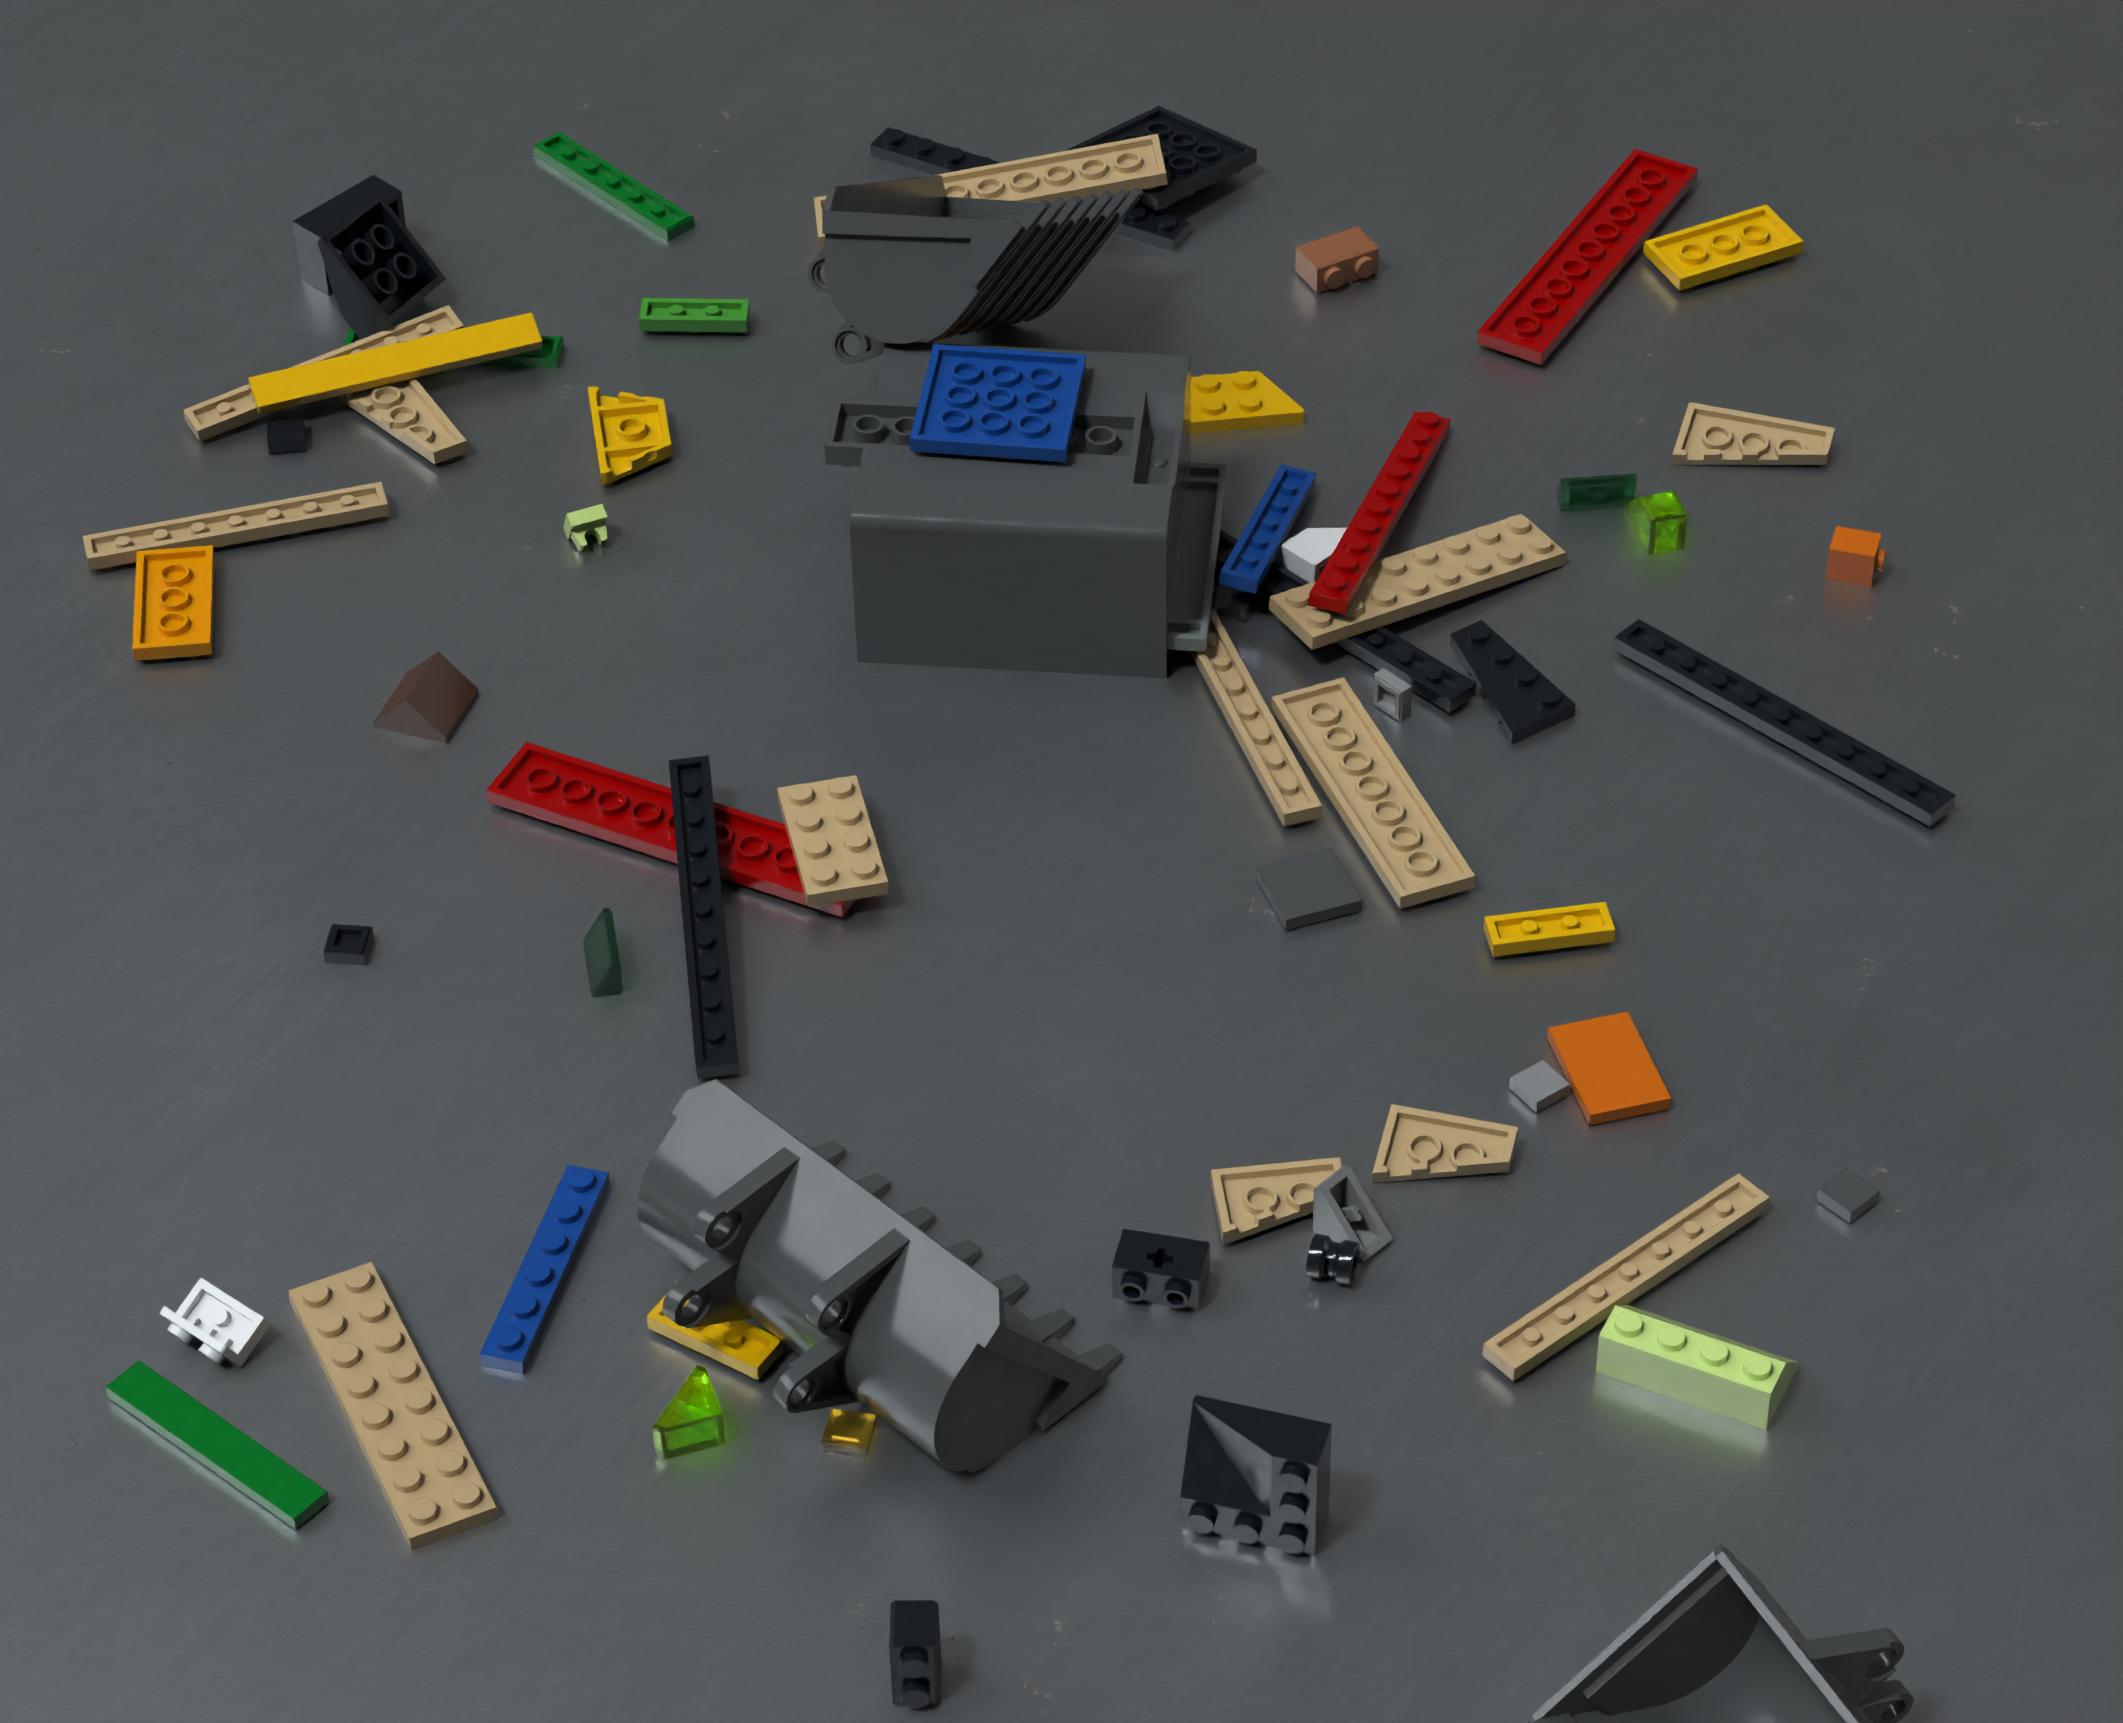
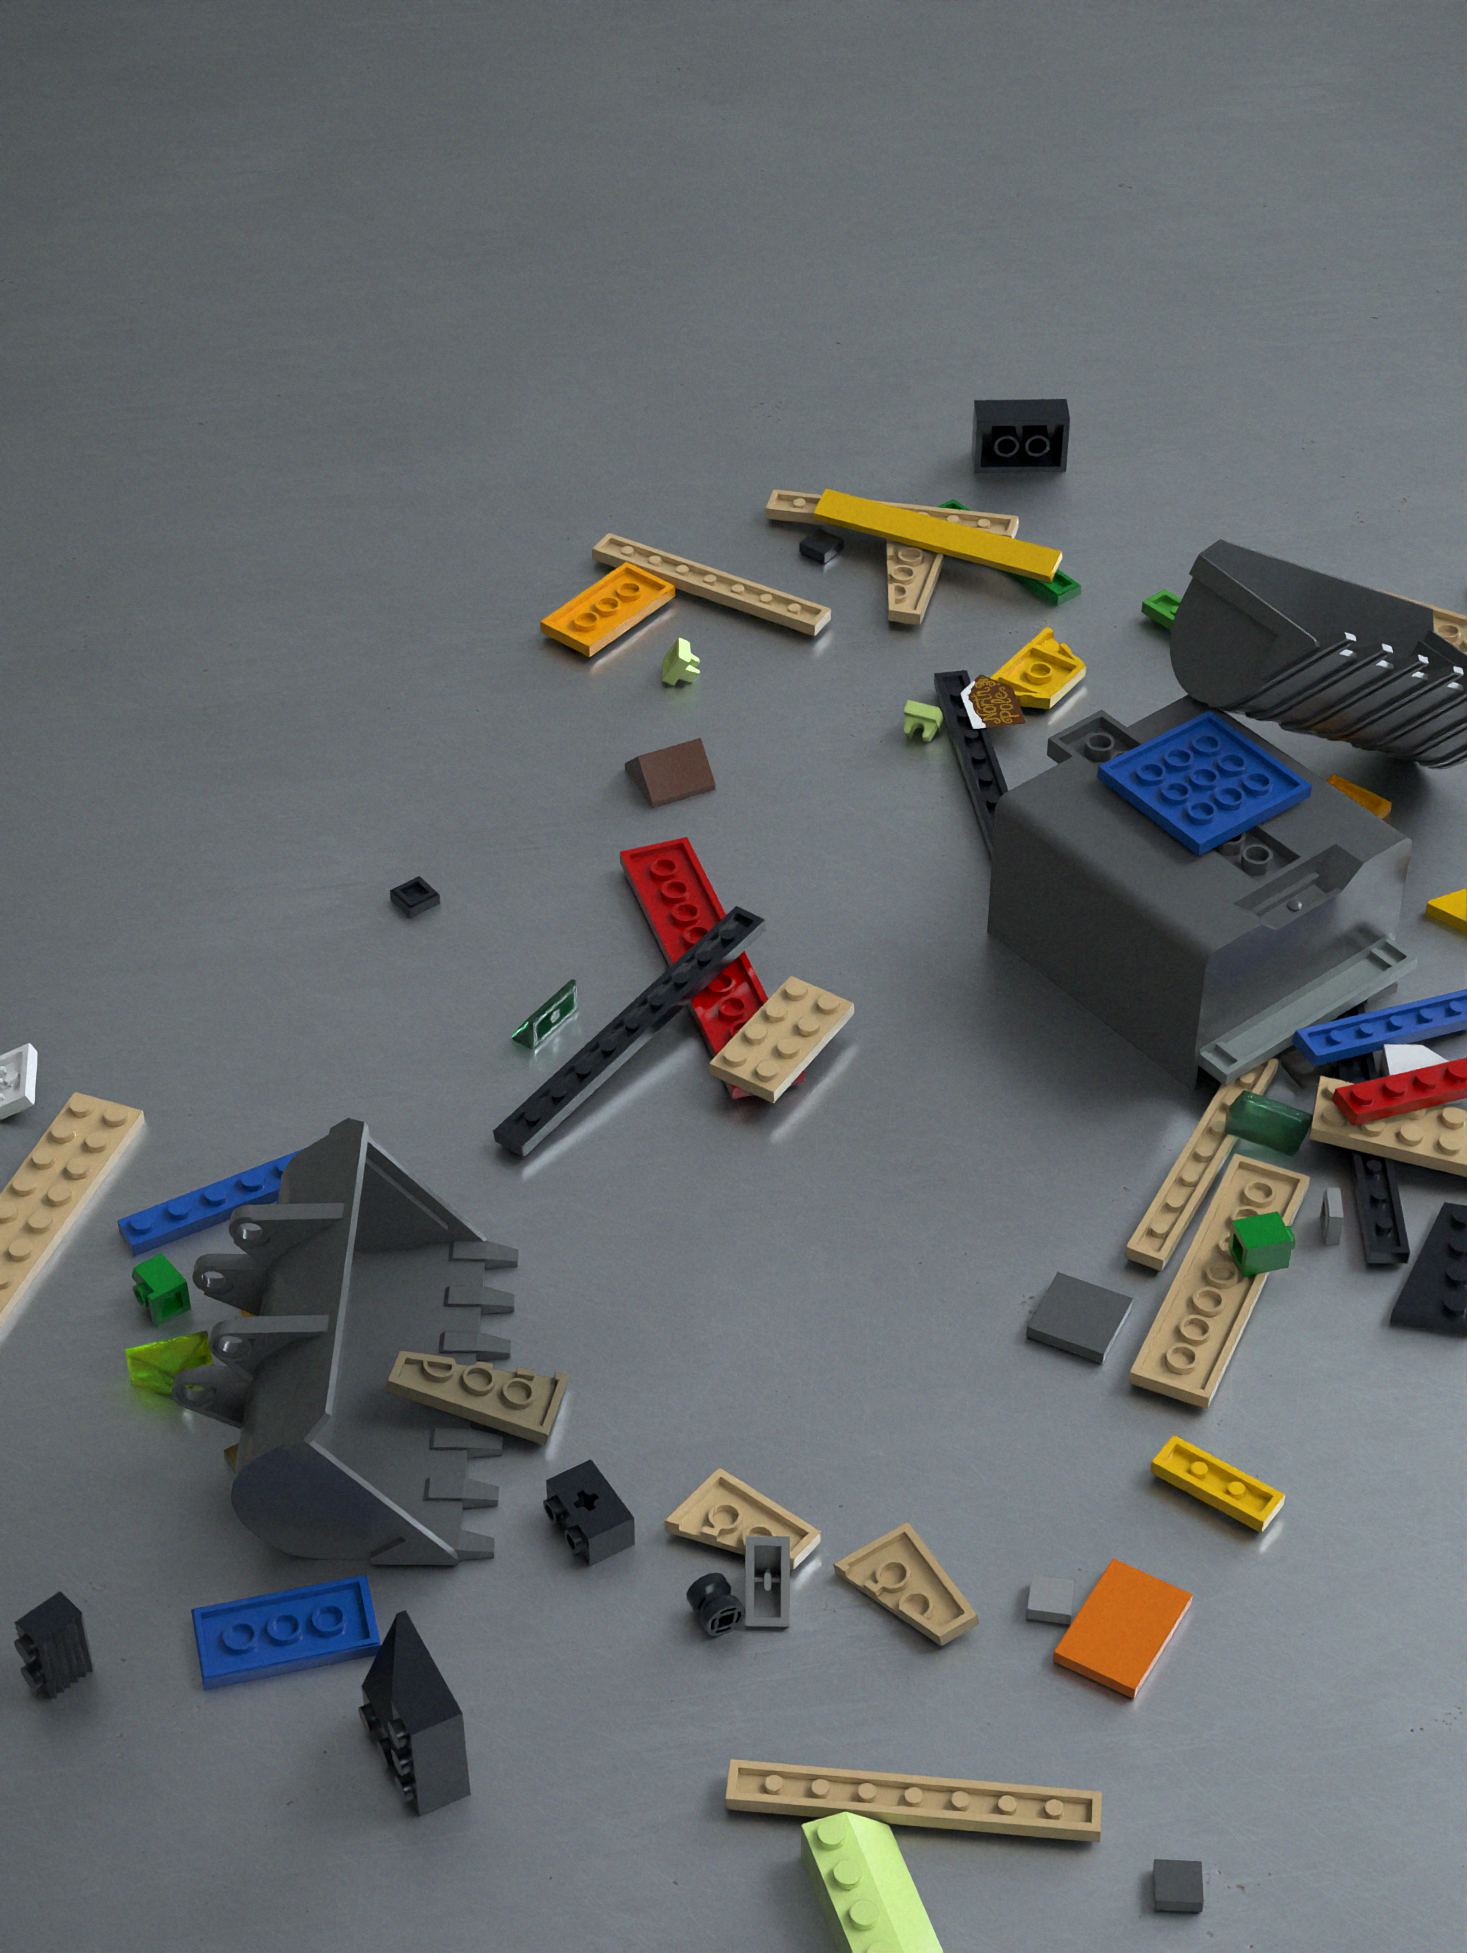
camera: 45 degrees right, 0 degrees up
black slope [317,193,446,340] -> none
green tile [533,132,695,241] -> none
none -> green brick [132,1253,191,1328]
none -> blue tile [191,1575,381,1690]
none -> dark tan wing [385,1351,570,1445]
none -> yellowish green tile [662,638,700,686]
none -> black plate [934,670,1009,858]
none -> sticker [960,675,1026,729]
none -> clear green slope [1225,1090,1313,1157]
none -> green brick [1228,1211,1296,1277]

